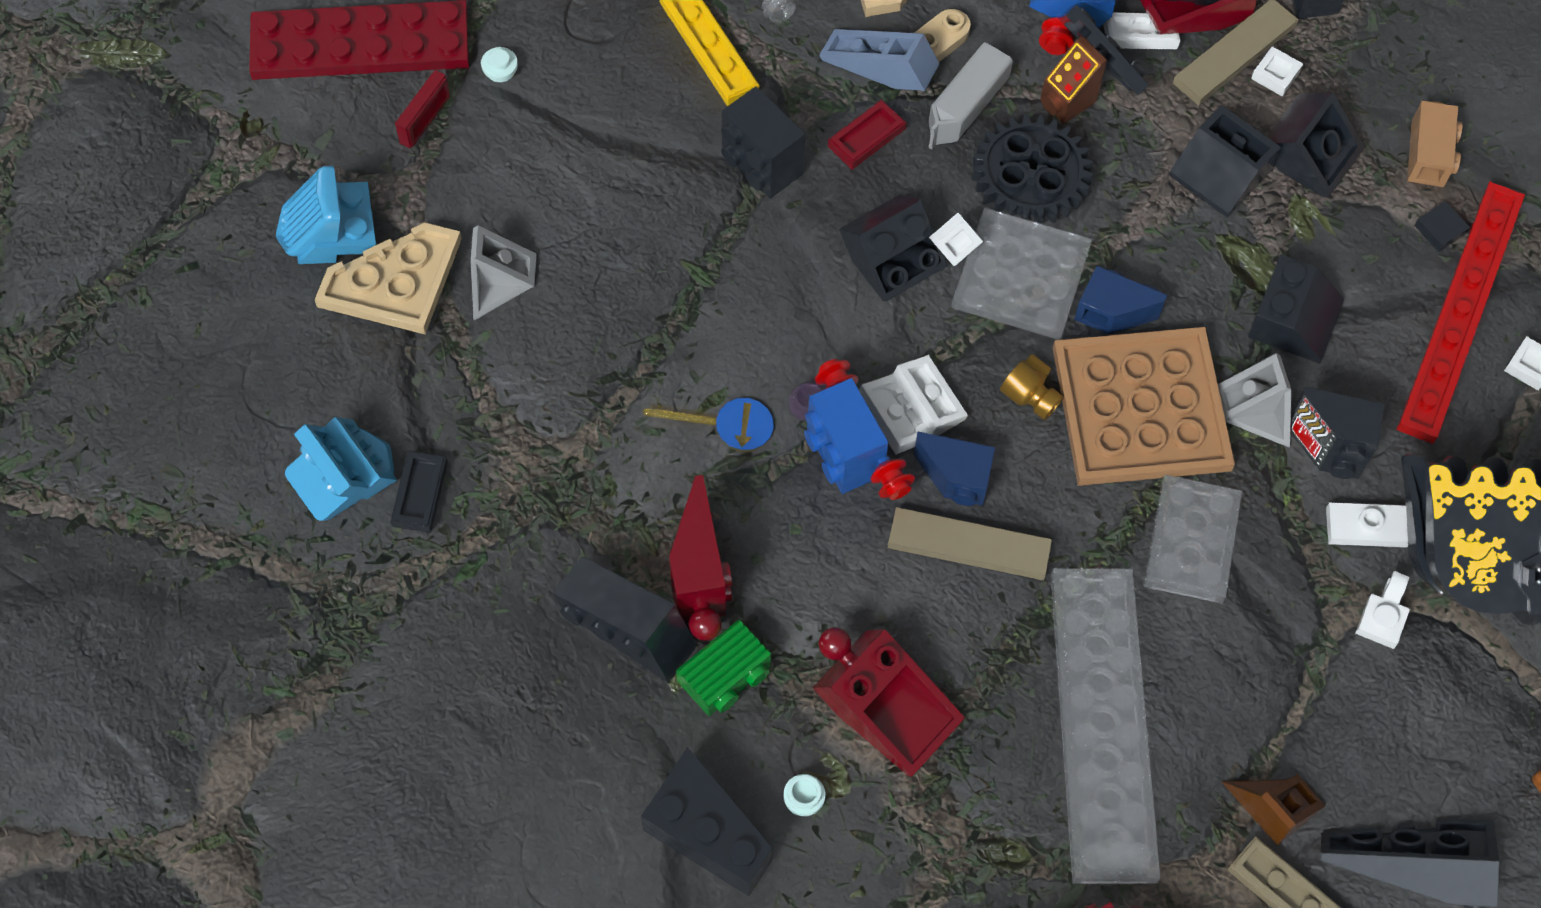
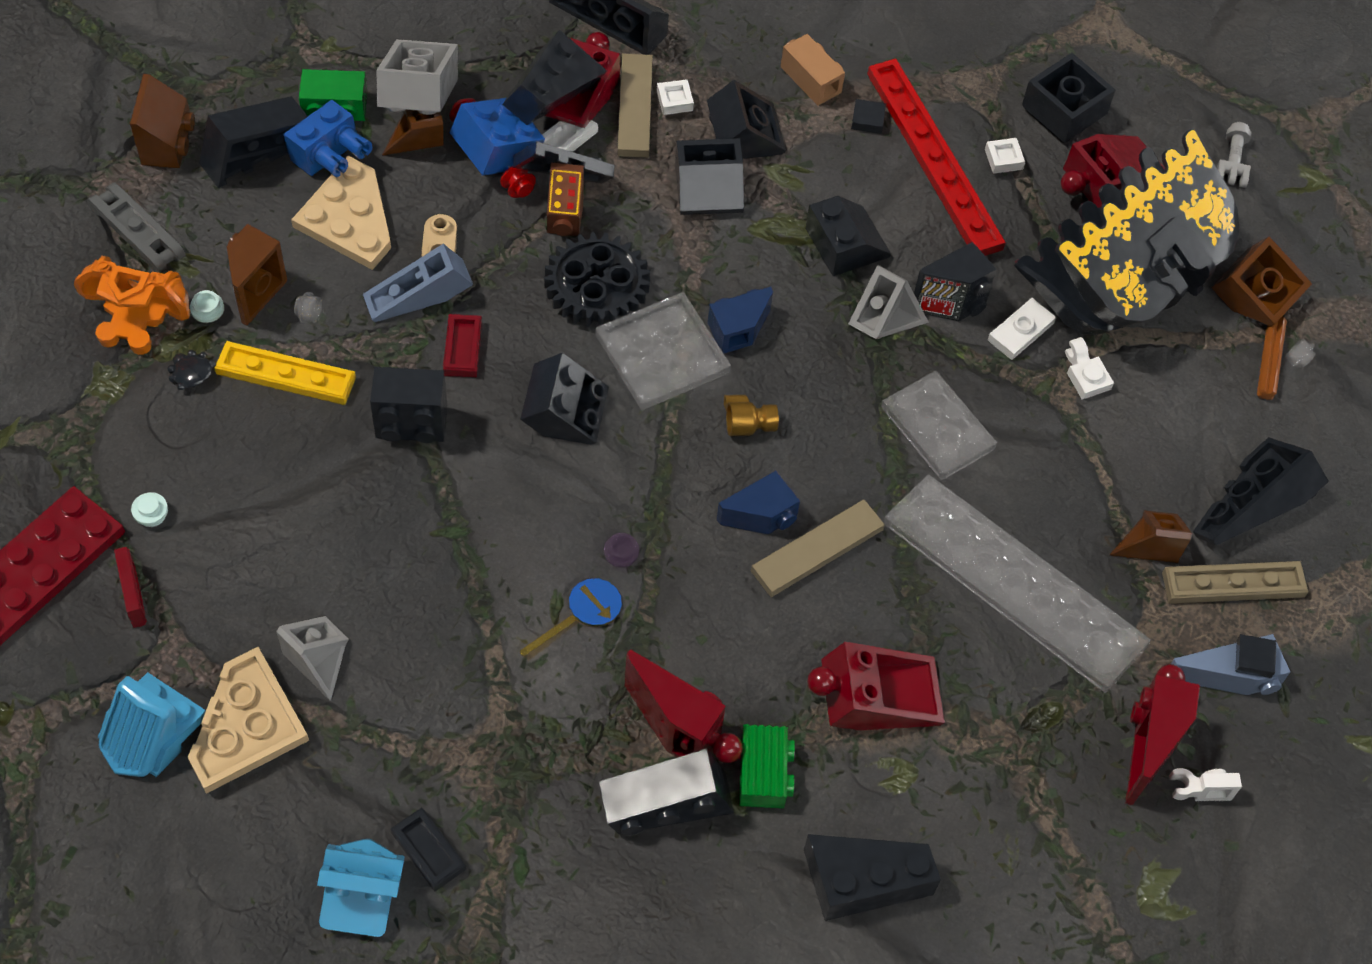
camera: 50 degrees left, 5 degrees down
light aqua plate [783,774,825,816] -> none
blue brick [804,359,915,500] -> none
white slope [859,355,968,454] -> none
light grey piece [929,42,1013,150] -> none
white plate [929,213,983,266] -> none
medium nougat plate [1053,327,1235,486] -> none

